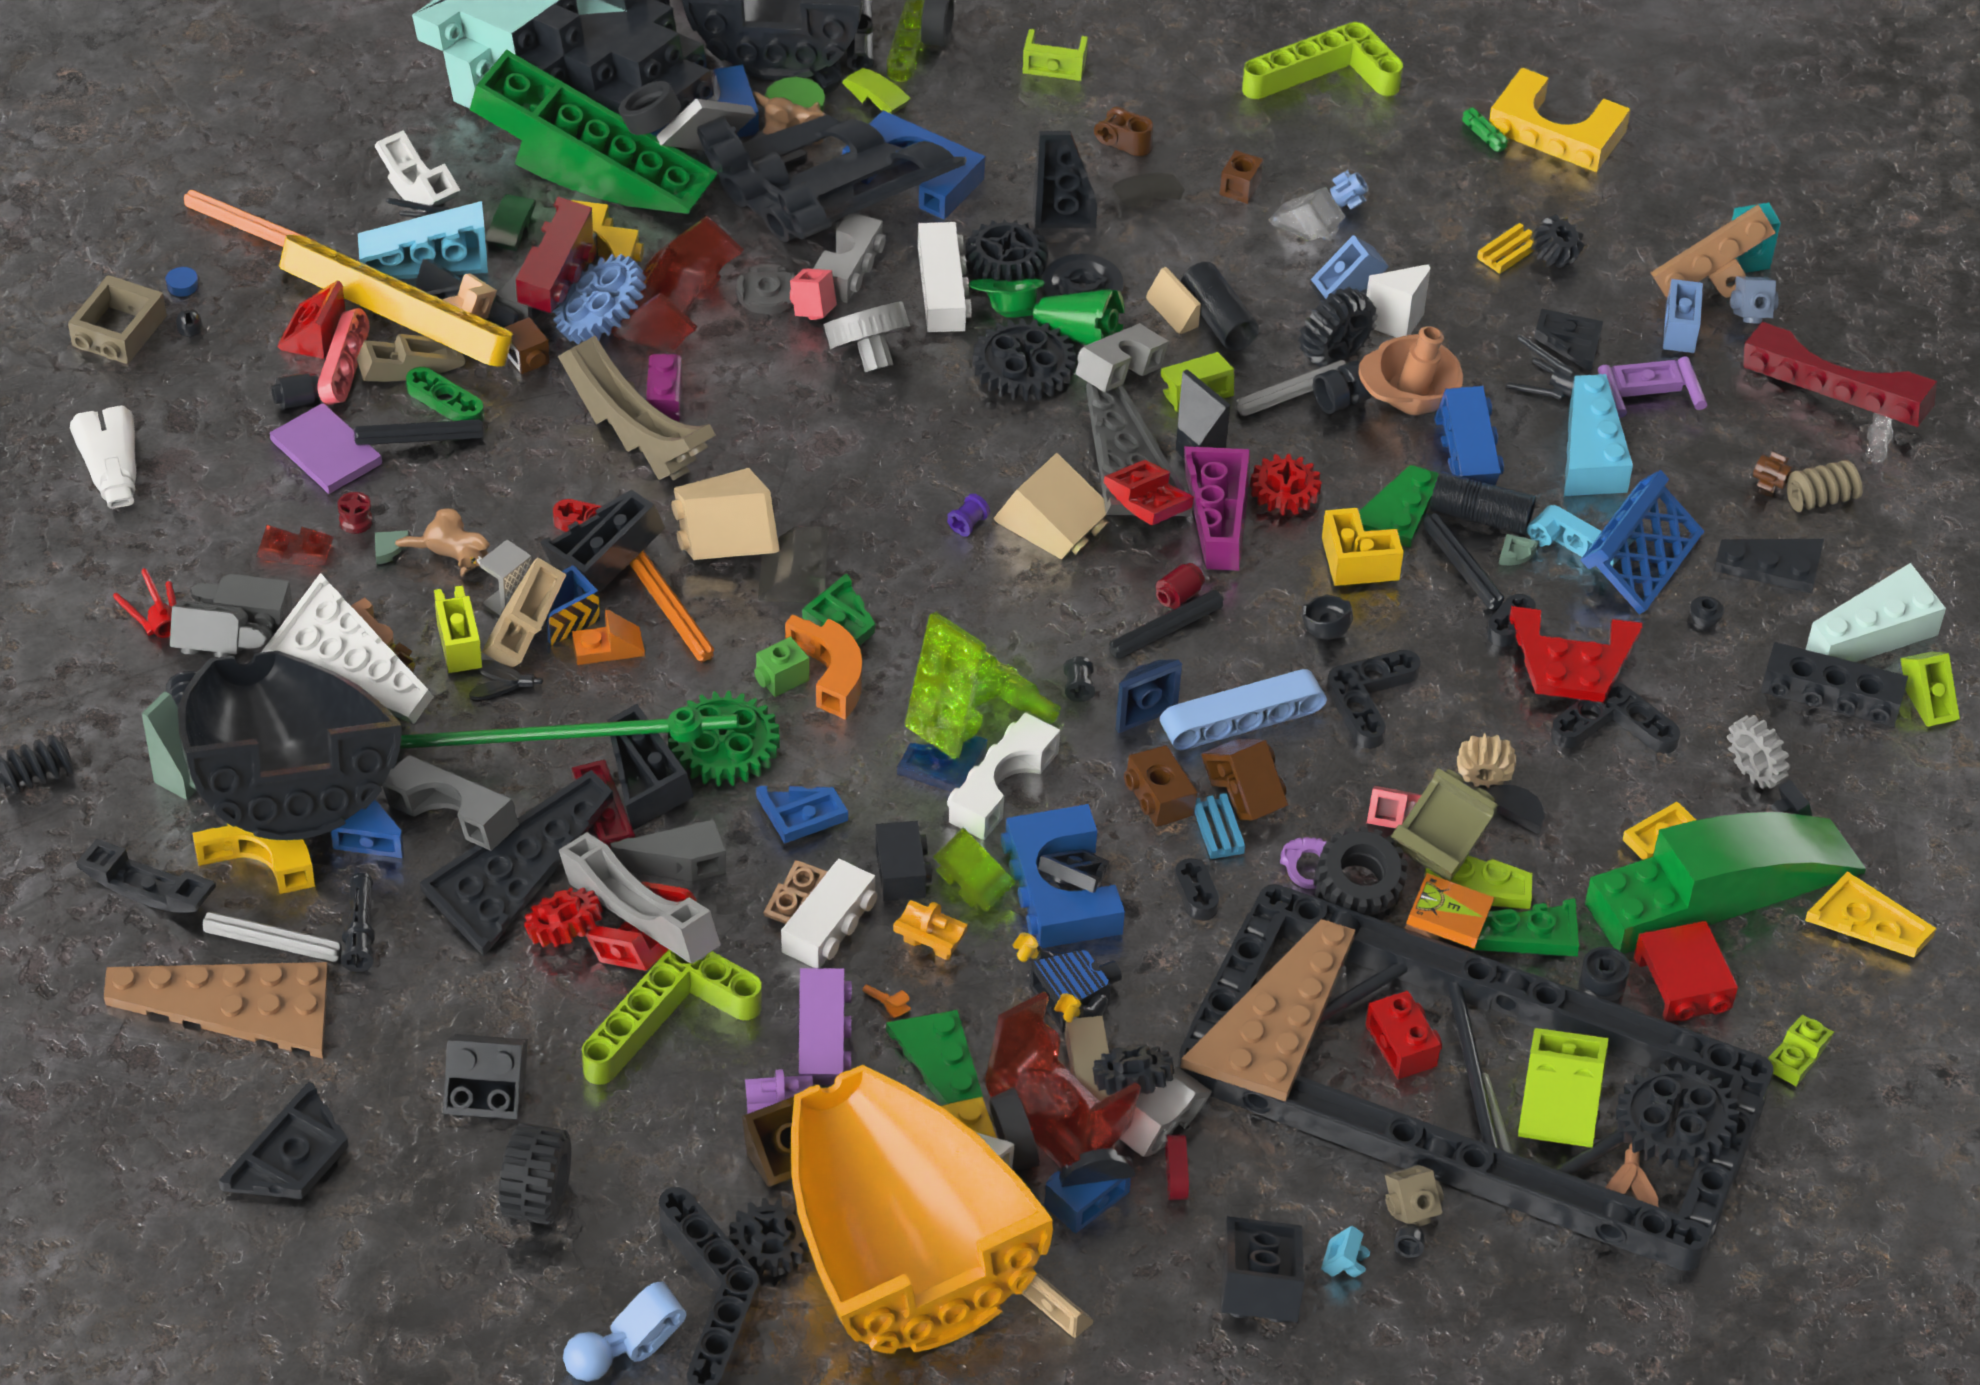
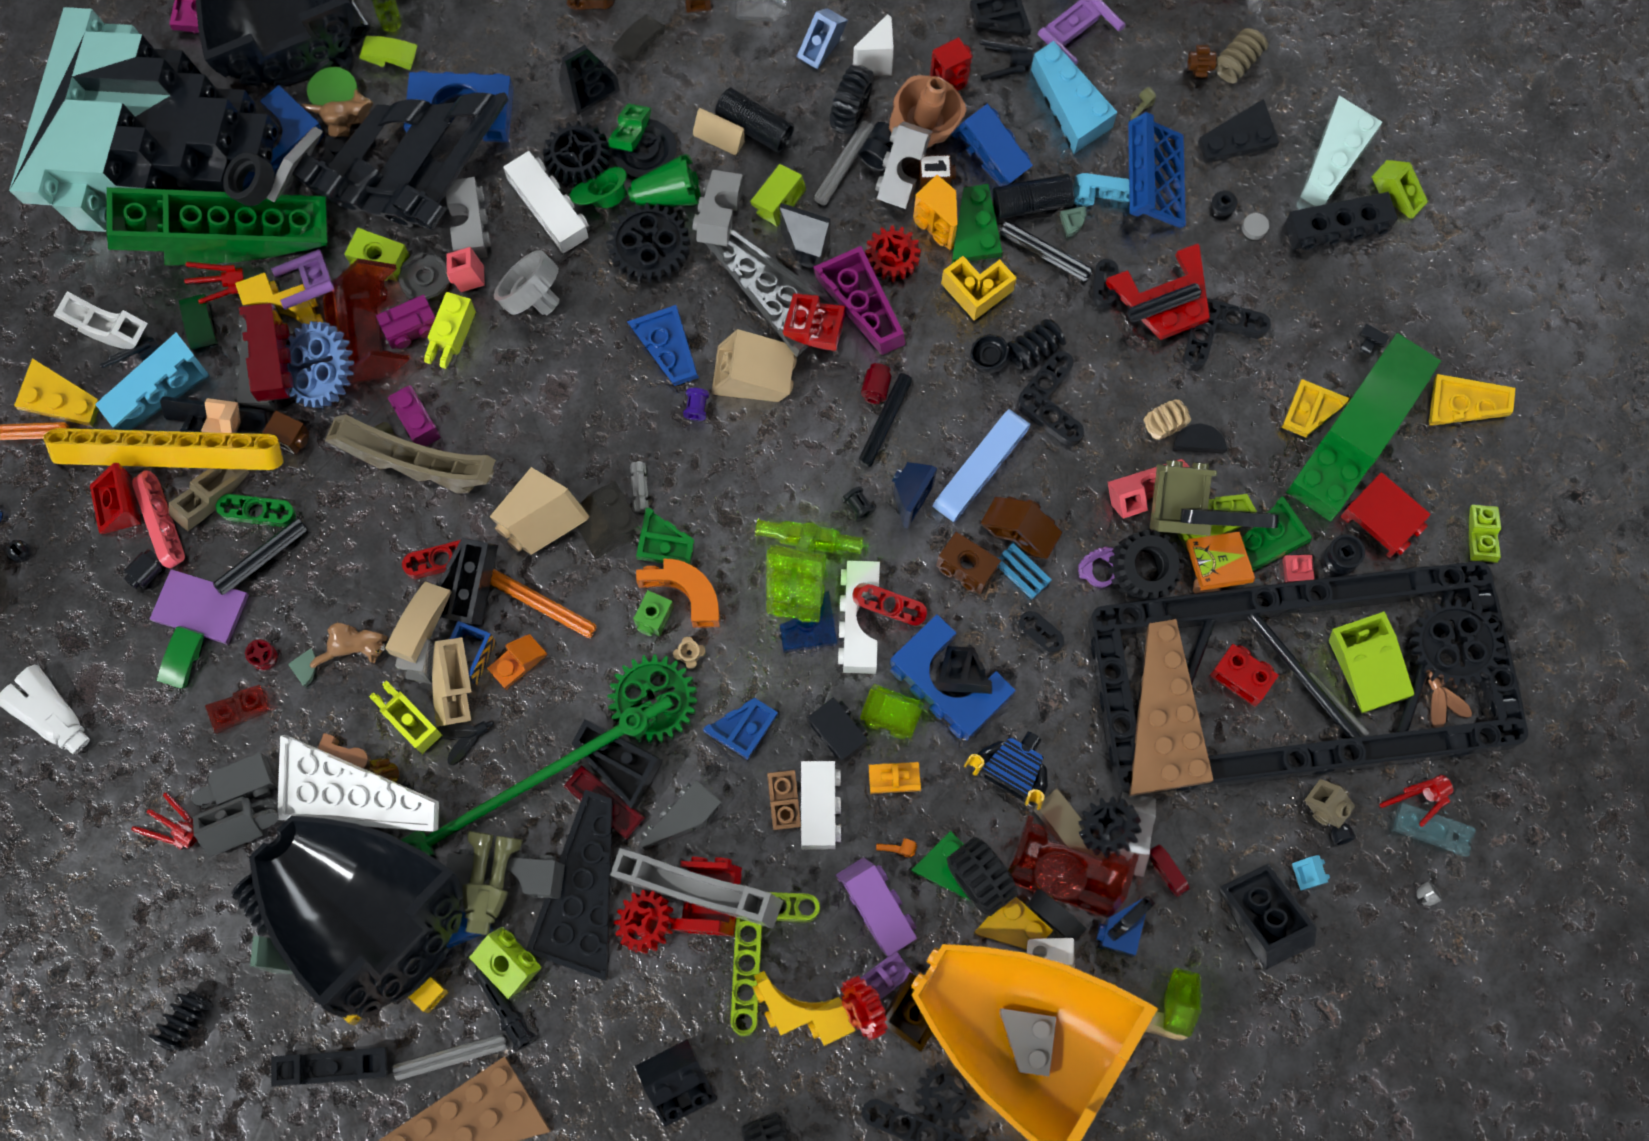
camera: 30 degrees left, 25 degrees up
light grey gear [1727,715,1791,789] -> none
none -> yellow wing [14,358,99,427]
none -> green slope [156,626,204,689]
none -> red plant [184,262,244,304]
none -> medium lavender plate [271,249,334,310]
none -> lime brick [345,228,410,282]
none -> magenta brick [376,294,435,349]
none -> tan slope [385,582,451,663]
none -> neon yellow hinge [424,292,476,369]
none -> olive piece [462,831,523,935]
none -> lime brick [469,926,542,999]
none -> green slope [608,104,651,152]
none -> blue wing [628,305,699,386]
none -> light grey axle [630,461,649,513]
none -> tan plate [673,637,706,669]
none -> yellow arch [753,971,856,1046]
none -> red gear [841,976,888,1040]
none -> red beam [852,583,927,626]
none -> light grey arch [875,121,932,209]
none -> light orange slope [913,175,957,250]
none -> brick [918,155,956,190]
none -> red brick [930,37,973,91]
none -> black tyre [947,837,1018,916]
none -> light grey wing [999,1008,1056,1076]
none -> black piece [1007,319,1066,370]
none -> black axle [1127,283,1202,323]
none -> olive hand [1129,87,1156,120]
none -> clear neon green brick [1163,967,1201,1037]
none -> black beam [1180,508,1279,528]
none -> light grey tile [1242,213,1269,240]
none -> coral tile [1283,555,1314,583]
none -> red plant [1379,775,1453,827]
none -> clear light blue plate [1392,803,1476,857]
none -> light grey hinge [1416,881,1442,906]

